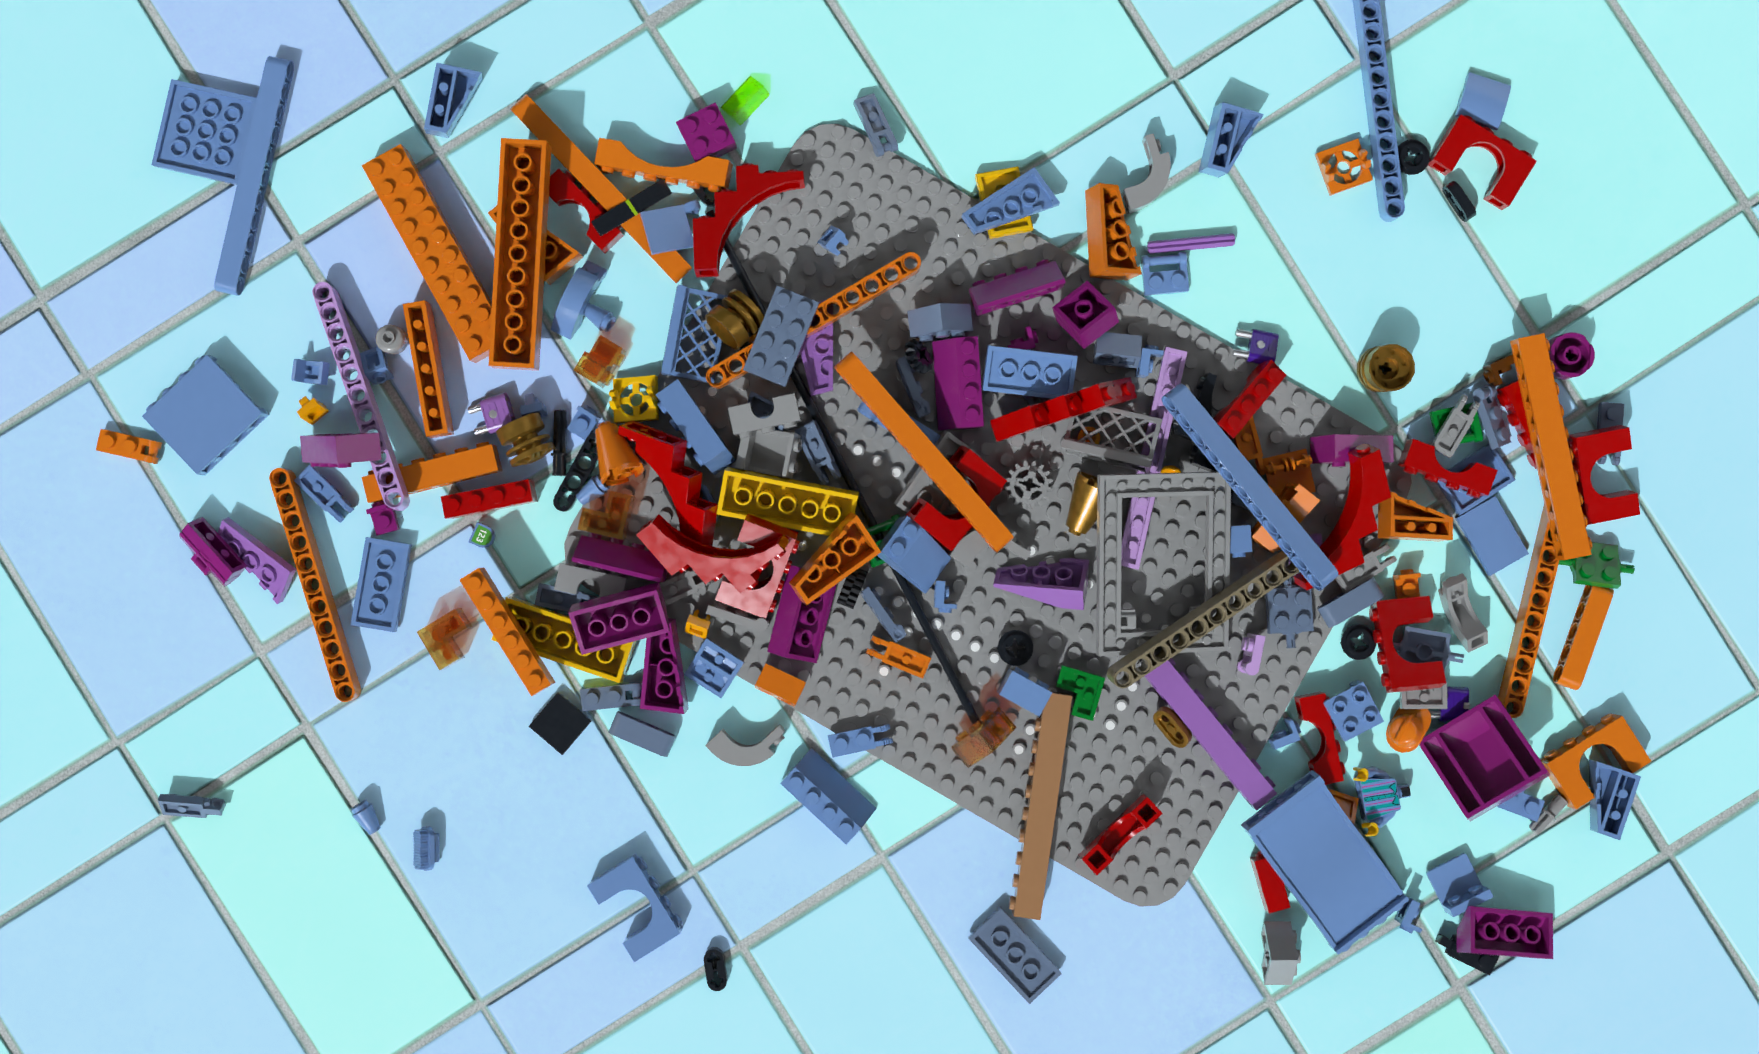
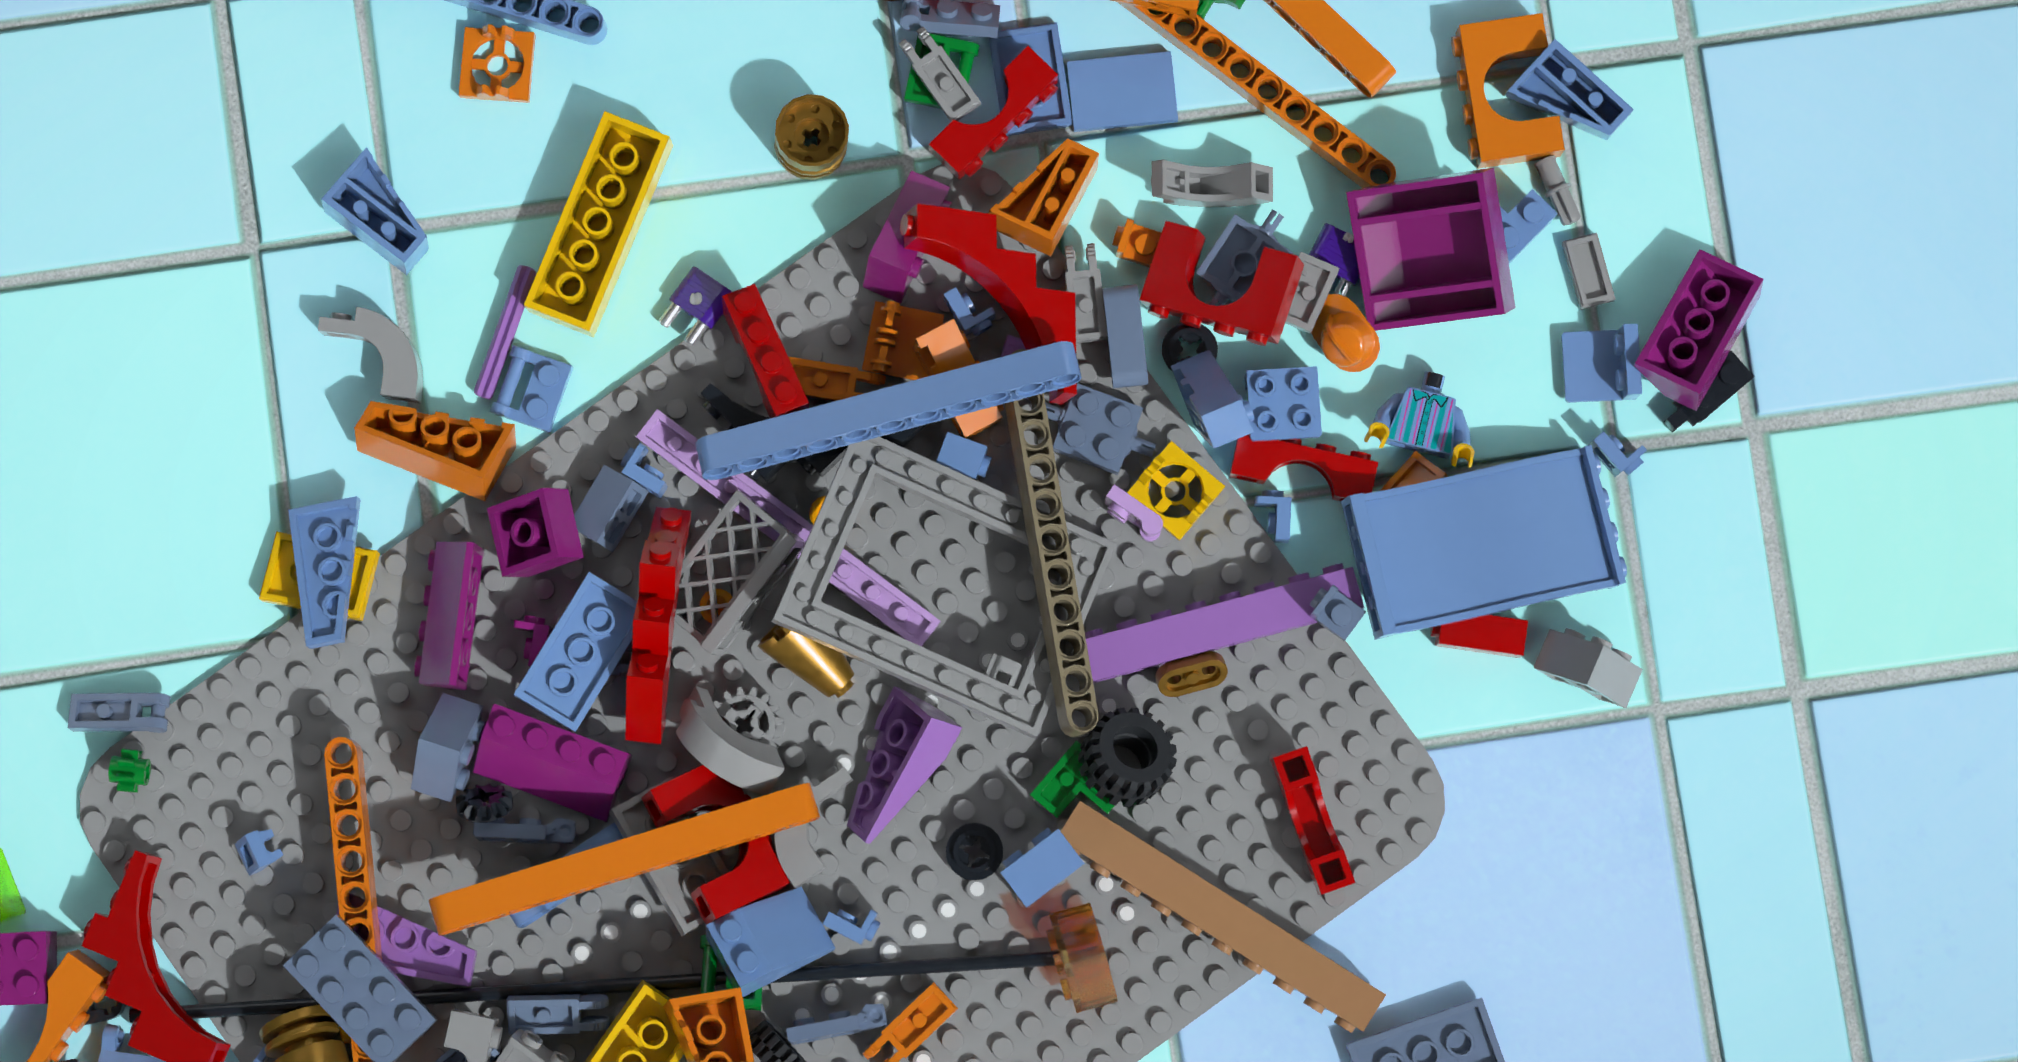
camera: 60 degrees left, 5 degrees down
none -> green gear [108,749,151,793]
none -> yellow brick [524,111,674,338]
none -> light grey arch [676,686,785,795]
none -> medium blue bracket [944,287,996,336]
none -> black tyre [1078,707,1177,807]
none -> yellow piece [1127,441,1226,541]
none -> medium blue wedge [1170,350,1255,449]
none -> sand blue bracket [1309,585,1366,641]
none -> light grey tile [1561,232,1616,310]

